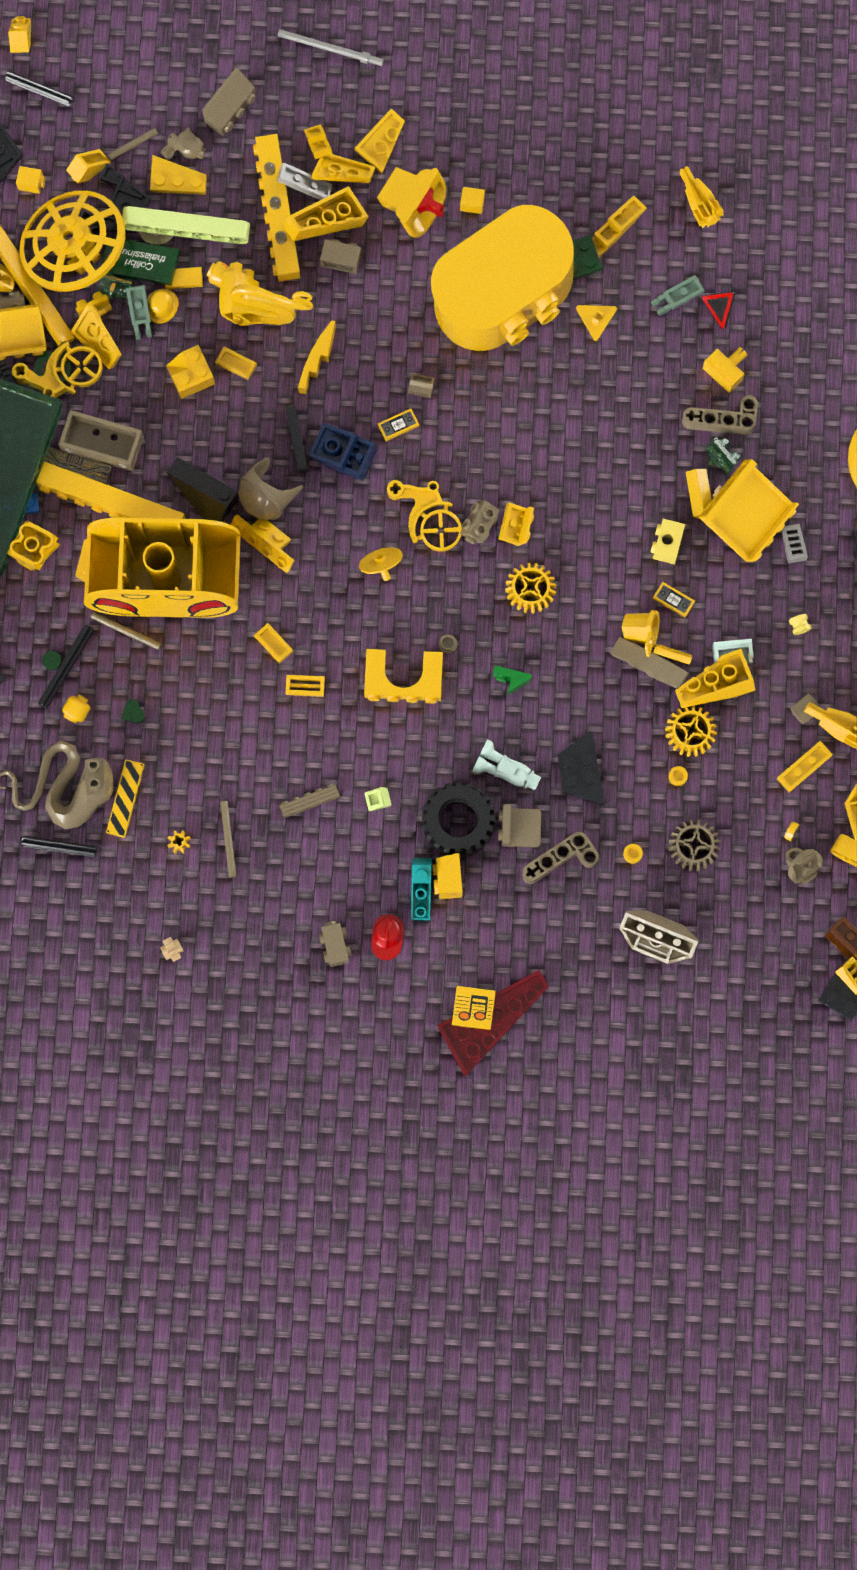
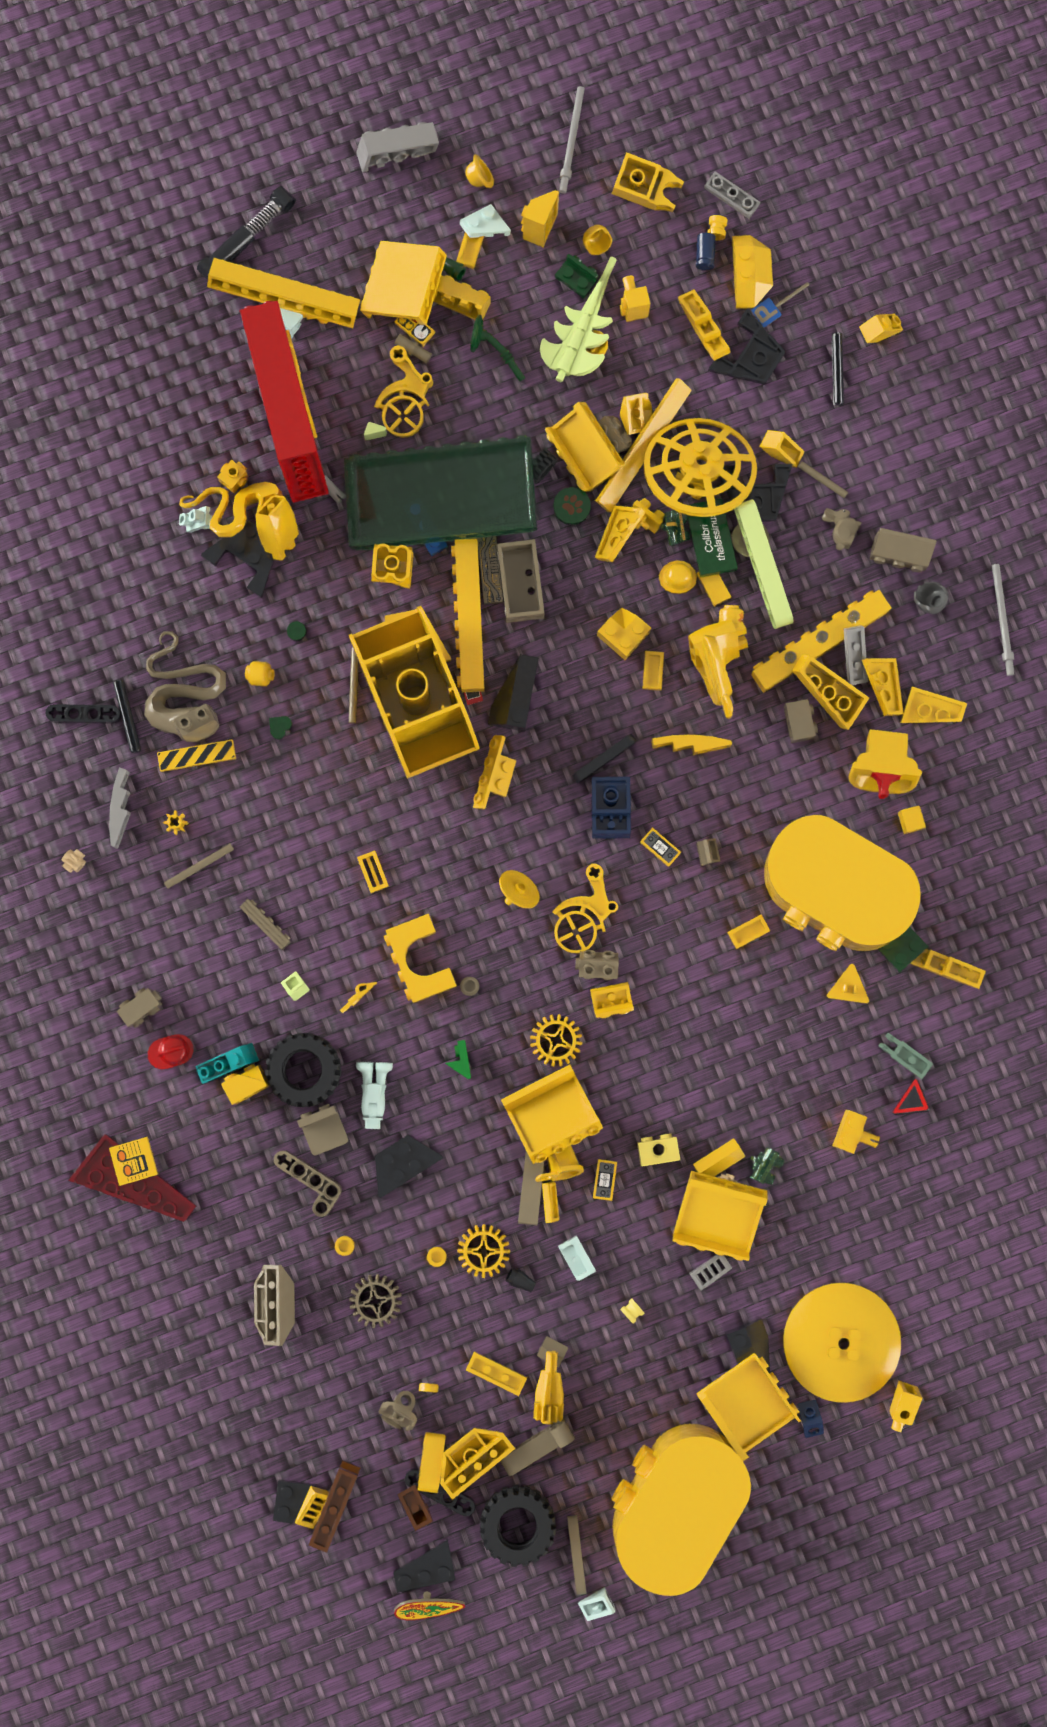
camera: 60 degrees right, 5 degrees up
yellow piece [12,341,103,404] -> none
yellow brick [16,166,46,194] -> none
black axle [38,625,94,709] -> none
sand green hinge [126,285,152,340] -> none
yellow wing [150,155,207,195] -> none
dark tan piece [239,458,303,520] -> none
yellow tile [254,623,293,664] -> none
yellow slope [304,124,333,159] -> none
yellow wedge [675,649,755,708] -> none
yellow piece [679,167,724,228] -> none
dark tan beam [682,395,758,435] -> none
none -> black beam [45,704,121,724]
none -> light grey slope [109,767,131,849]
none -> yellow hand [340,982,377,1013]
none -> yellow panel [501,1065,603,1164]
none -> black cone [506,1267,536,1292]
none -> yellow tile [727,914,770,949]
none -> dark grey hair [914,582,949,614]

